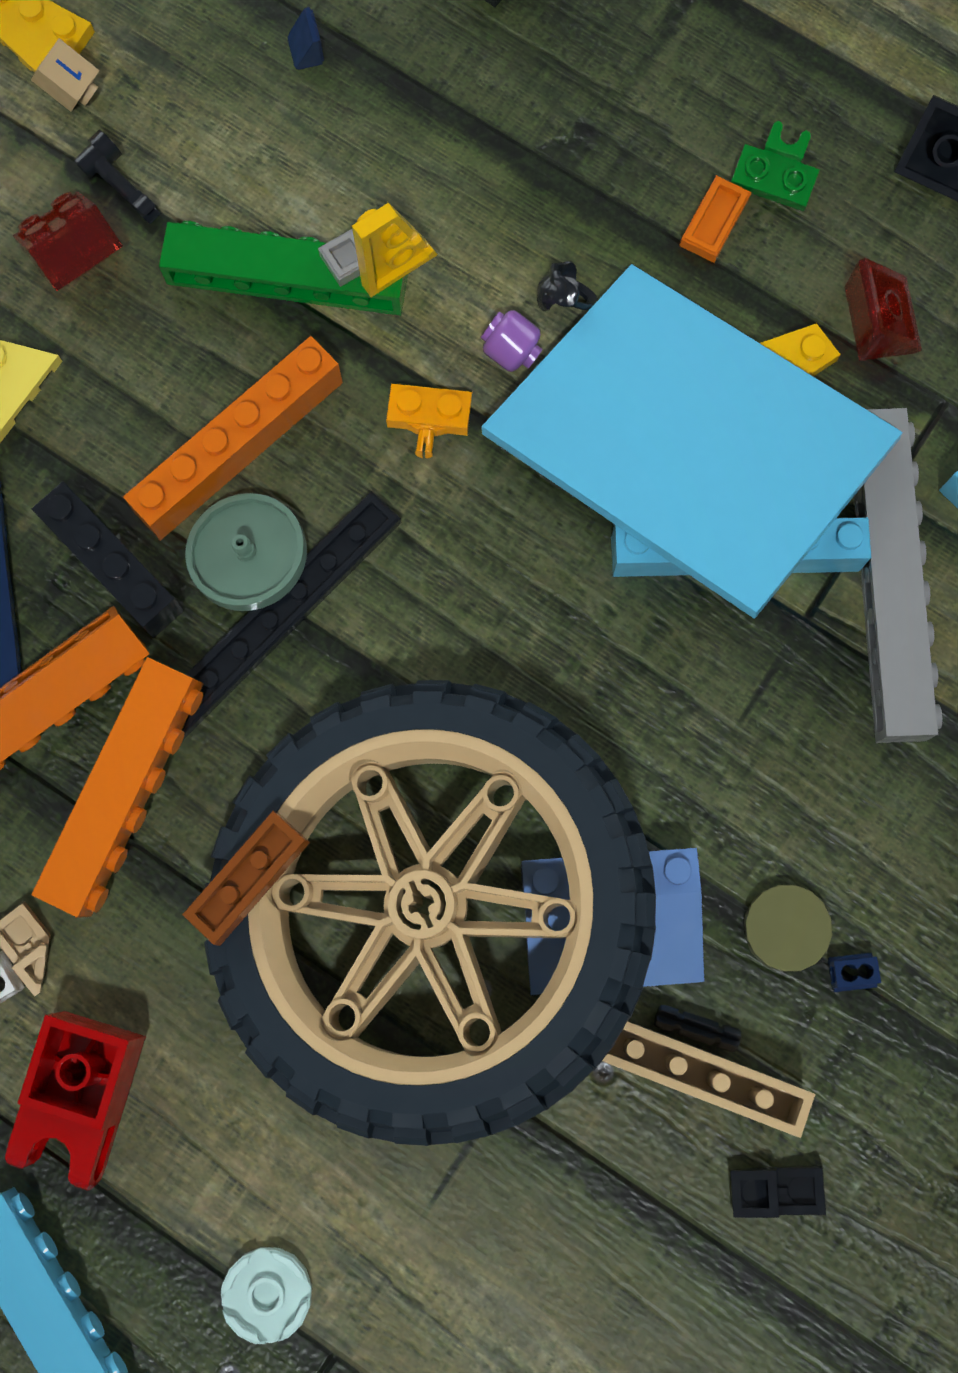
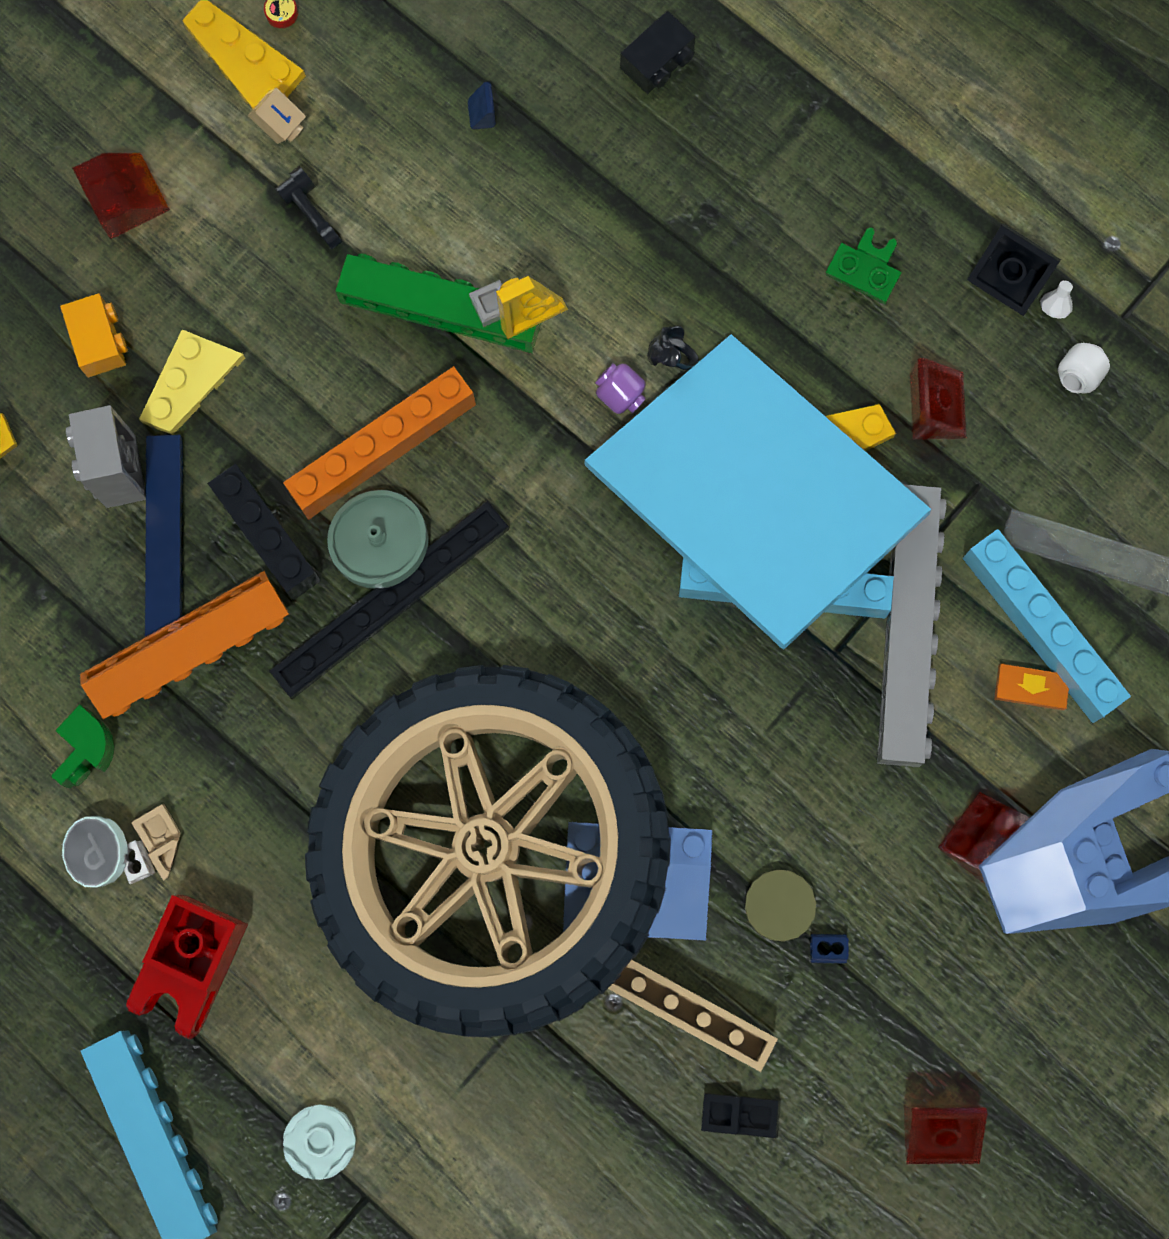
camera: 10 degrees right, 0 degrees up
clear red slope [12,191,123,291] -> none
orange brick [31,657,204,918] -> none
dark orange plate [182,811,310,946] -> none
light orange plate [386,383,472,458] -> none
black axle [654,1005,741,1052] -> none
orange tile [679,175,752,263] -> none

